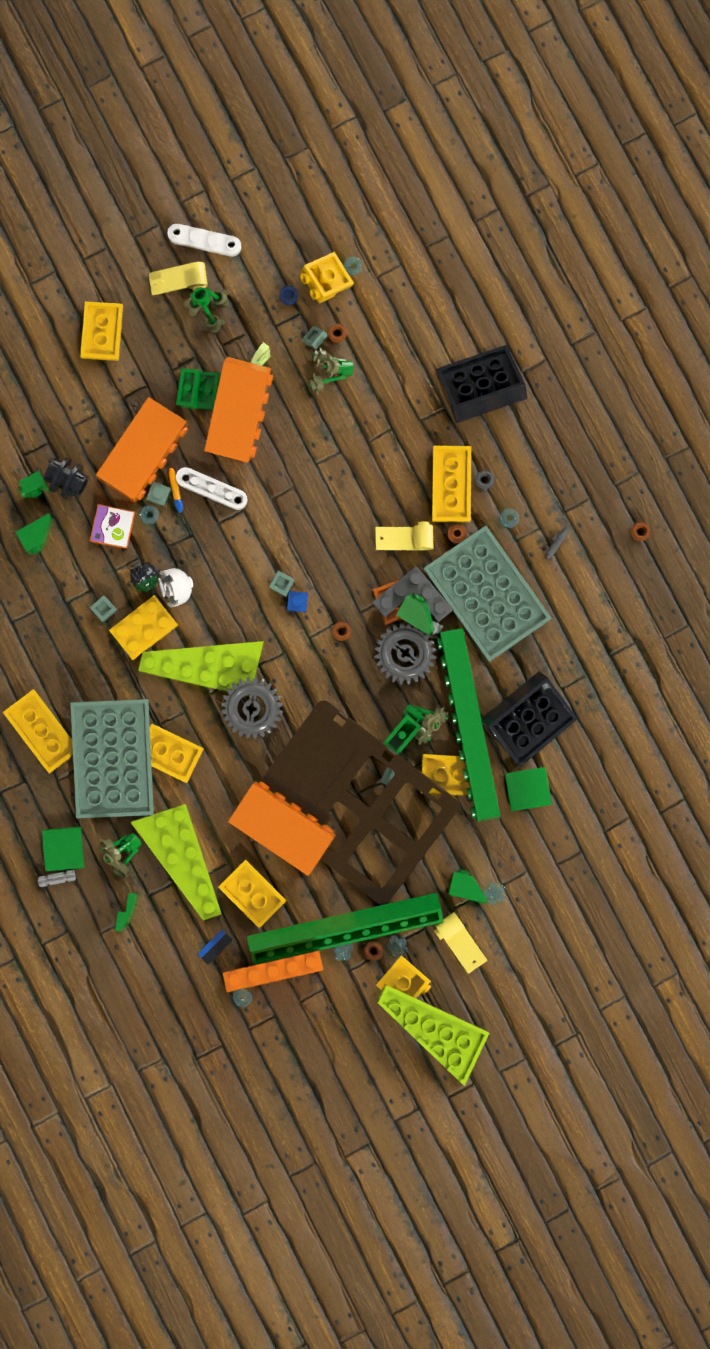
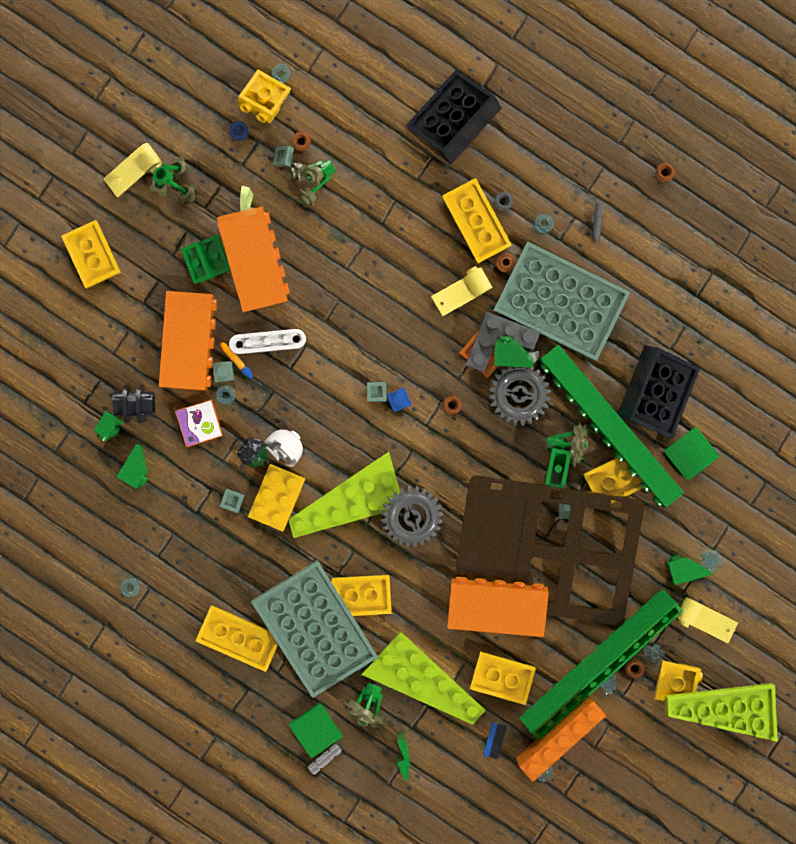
camera: 30 degrees left, 5 degrees up
white plate [168,224,241,257] -> none

